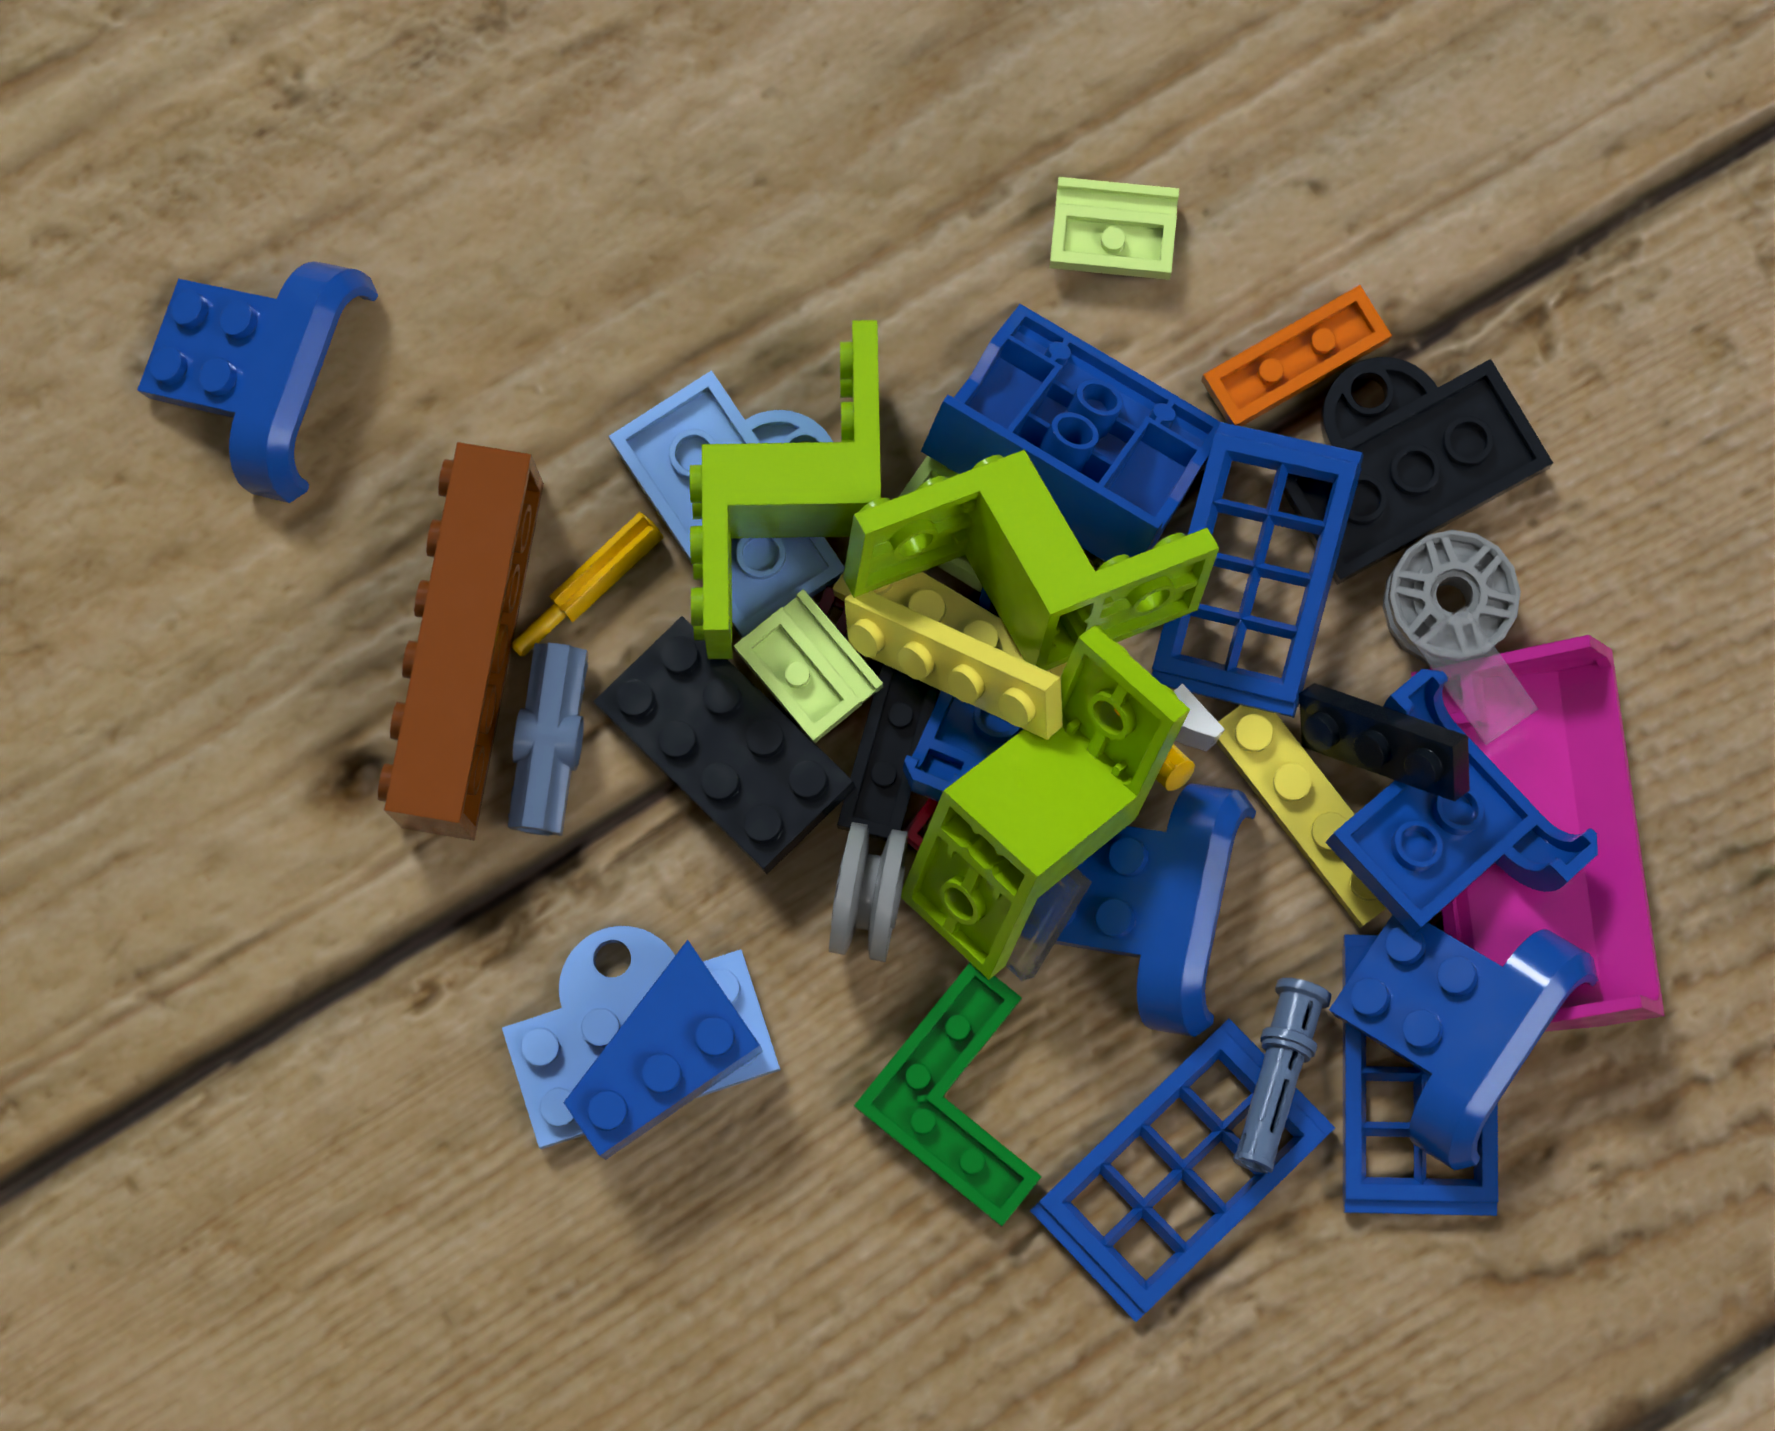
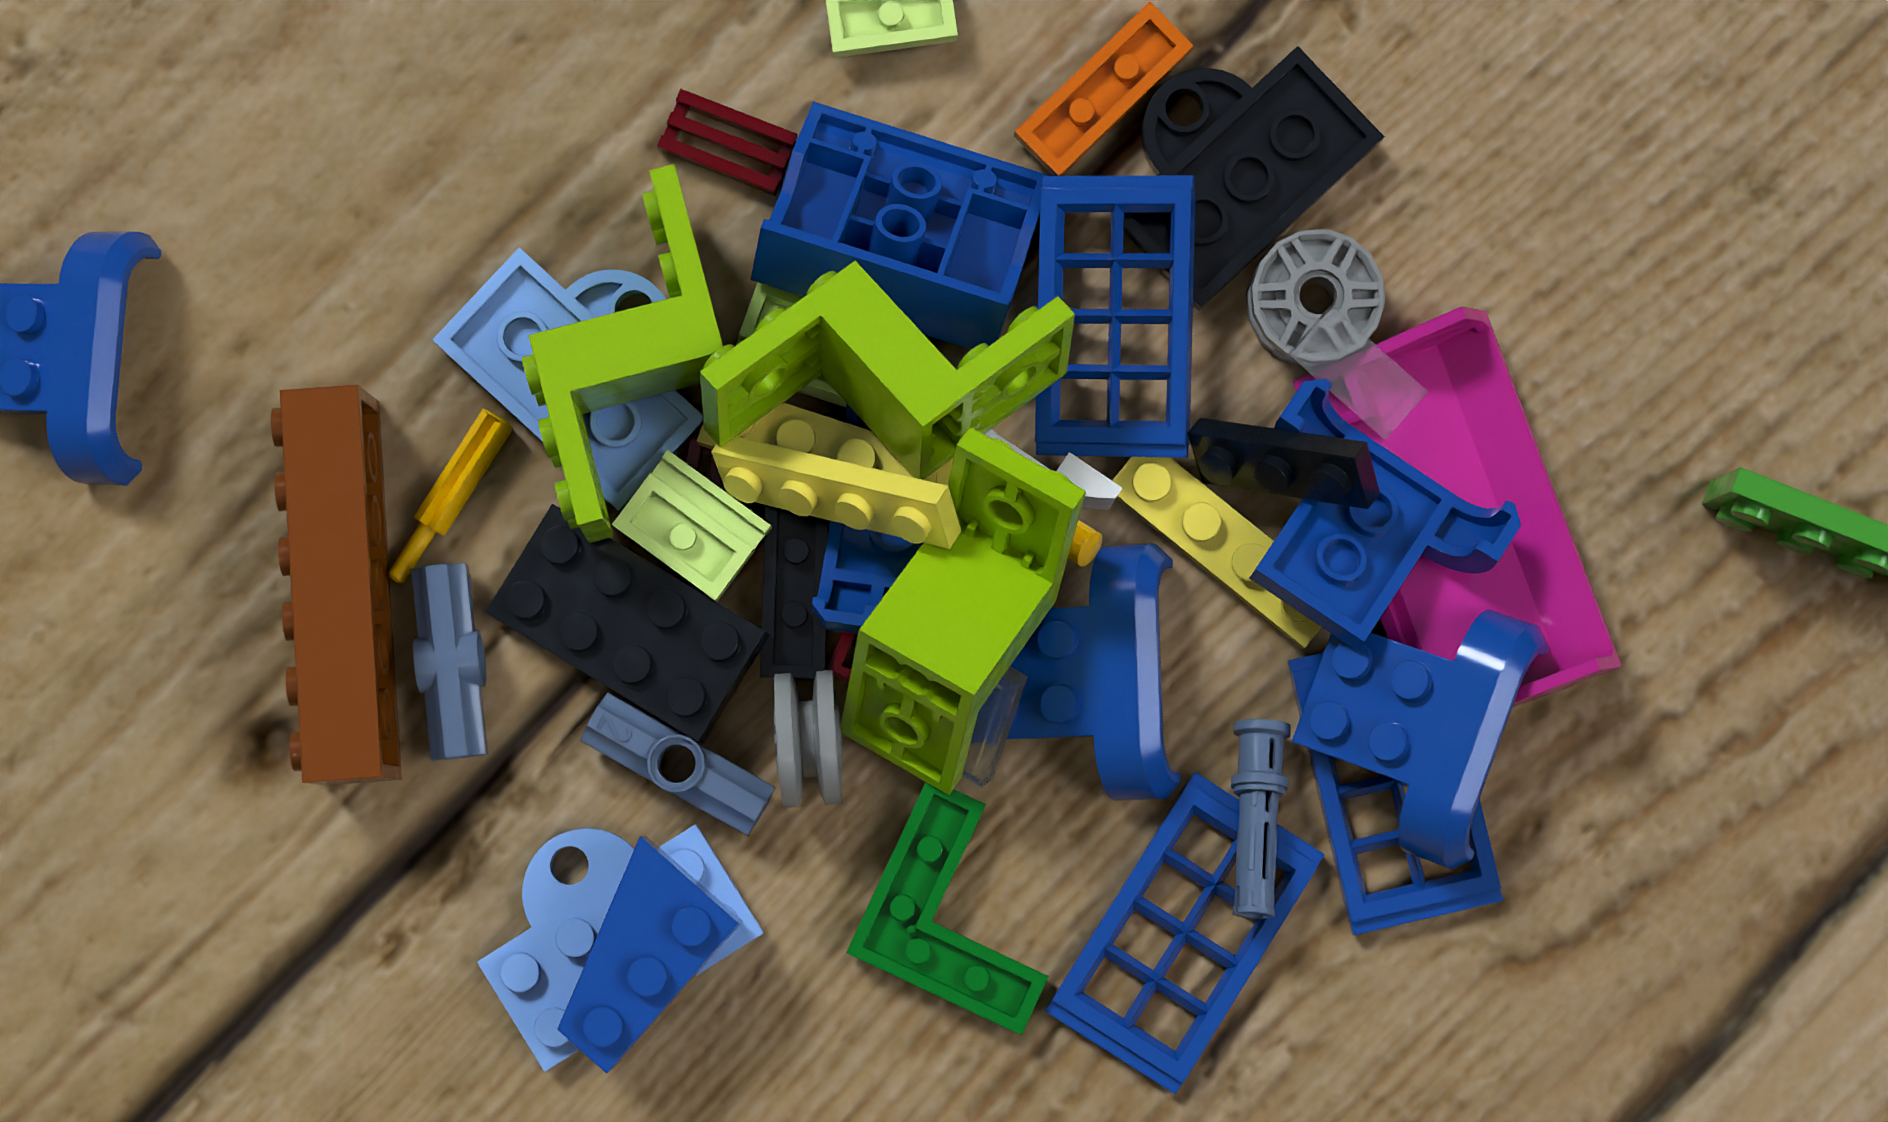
camera: 20 degrees left, 5 degrees up
none -> sand blue piece [580,692,776,836]
none -> dark red tile [657,88,798,196]

